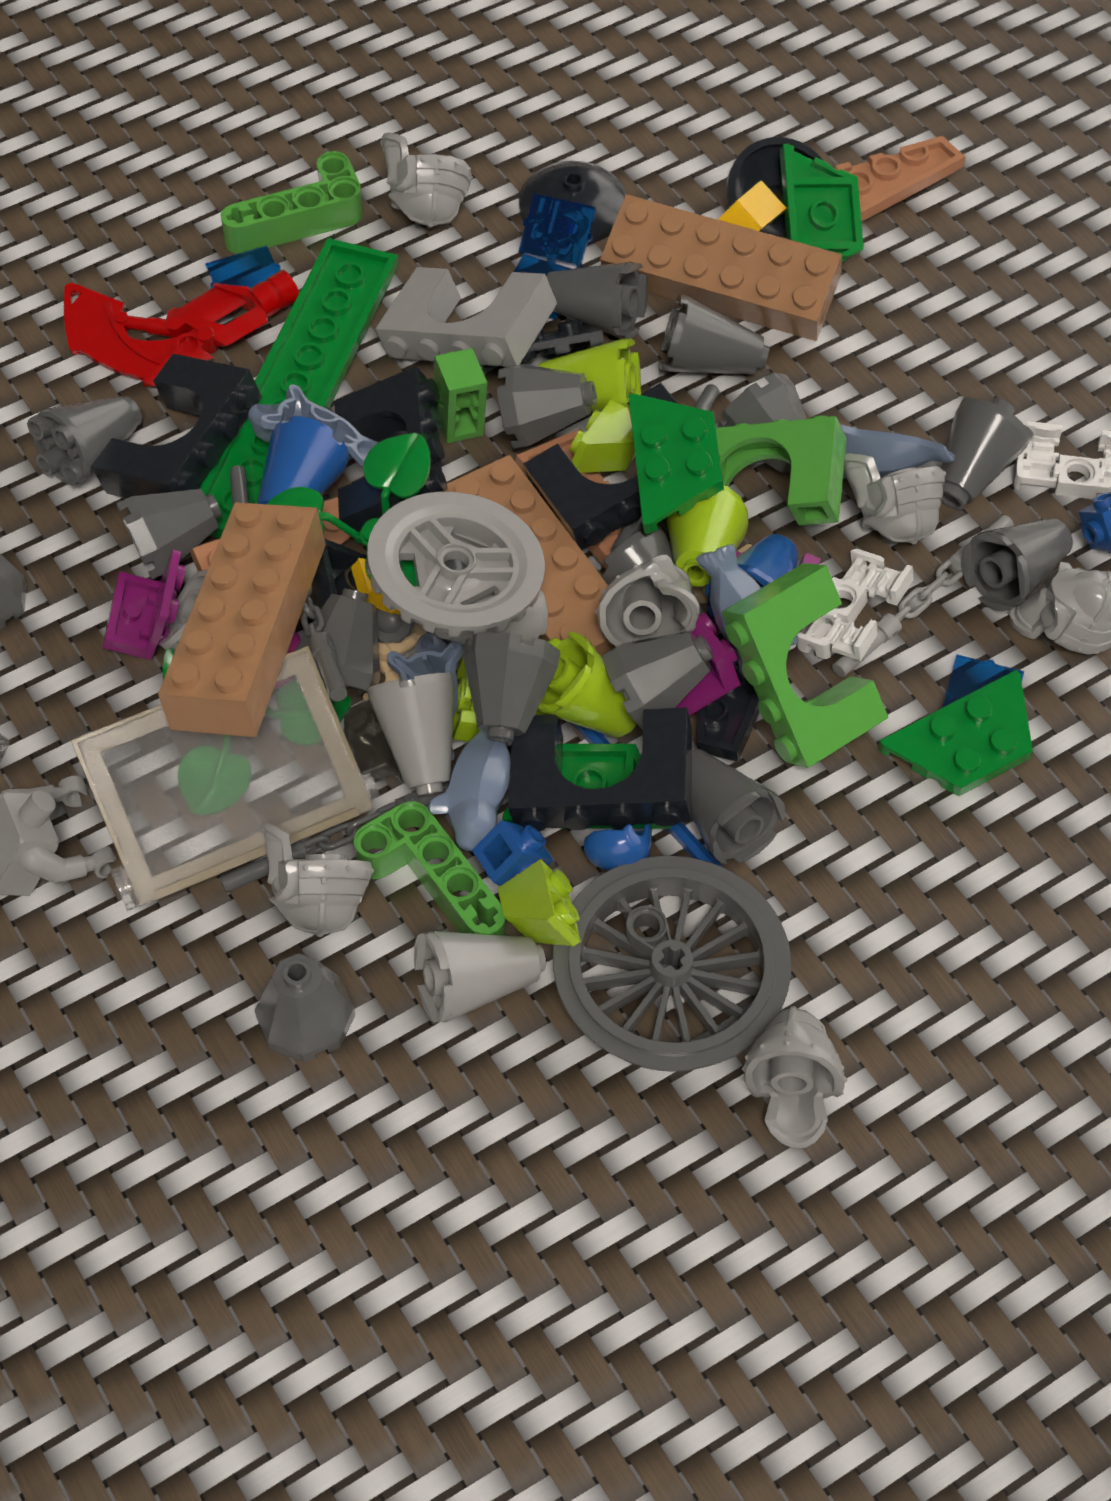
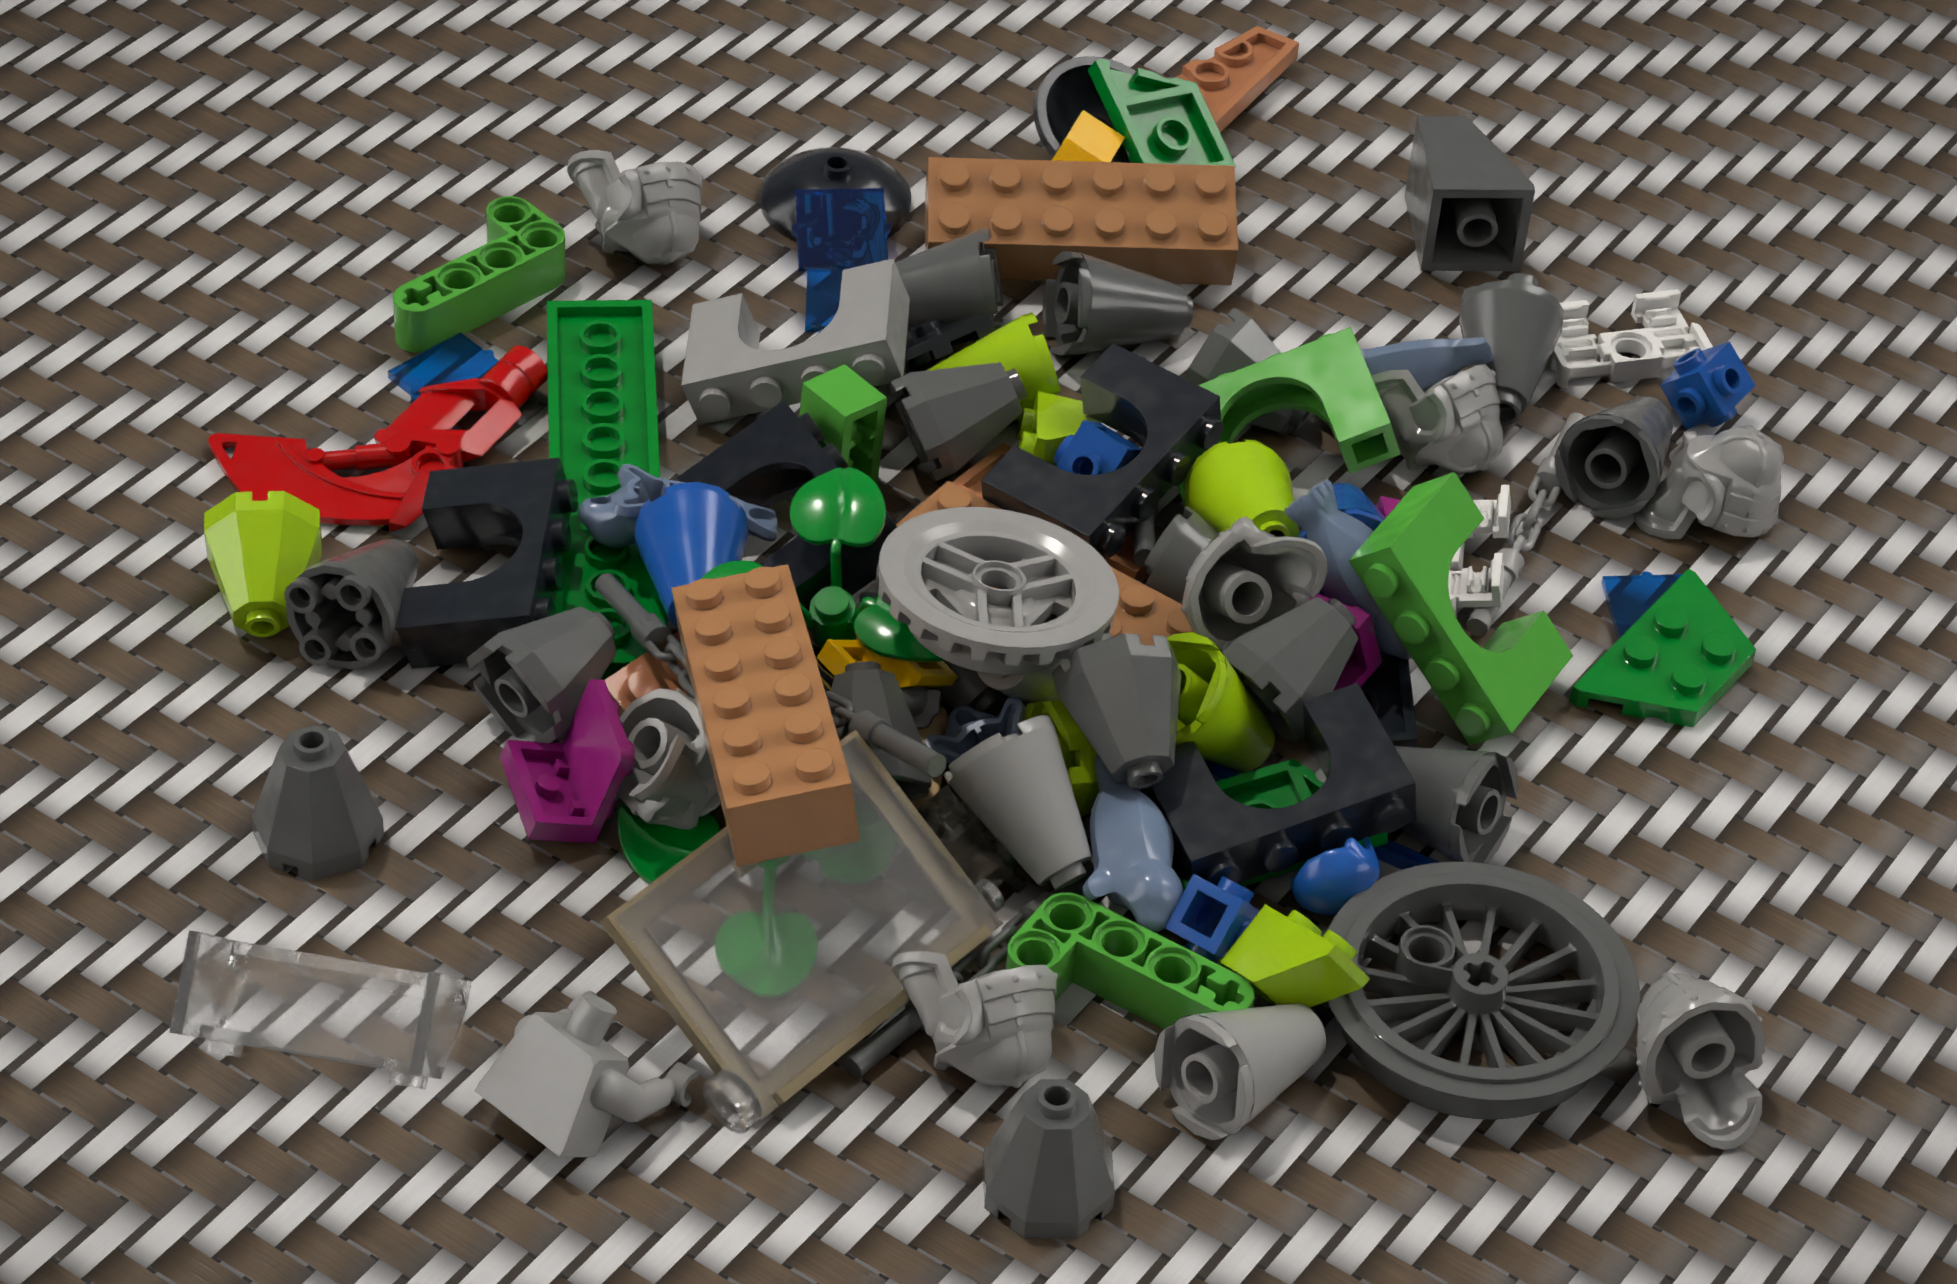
camera: 25 degrees left, 15 degrees down
green wing [629,394,724,534] -> none
none -> lime cone [204,491,322,637]
none -> blue brick [1054,420,1142,475]
none -> dark grey slope [1404,116,1535,271]

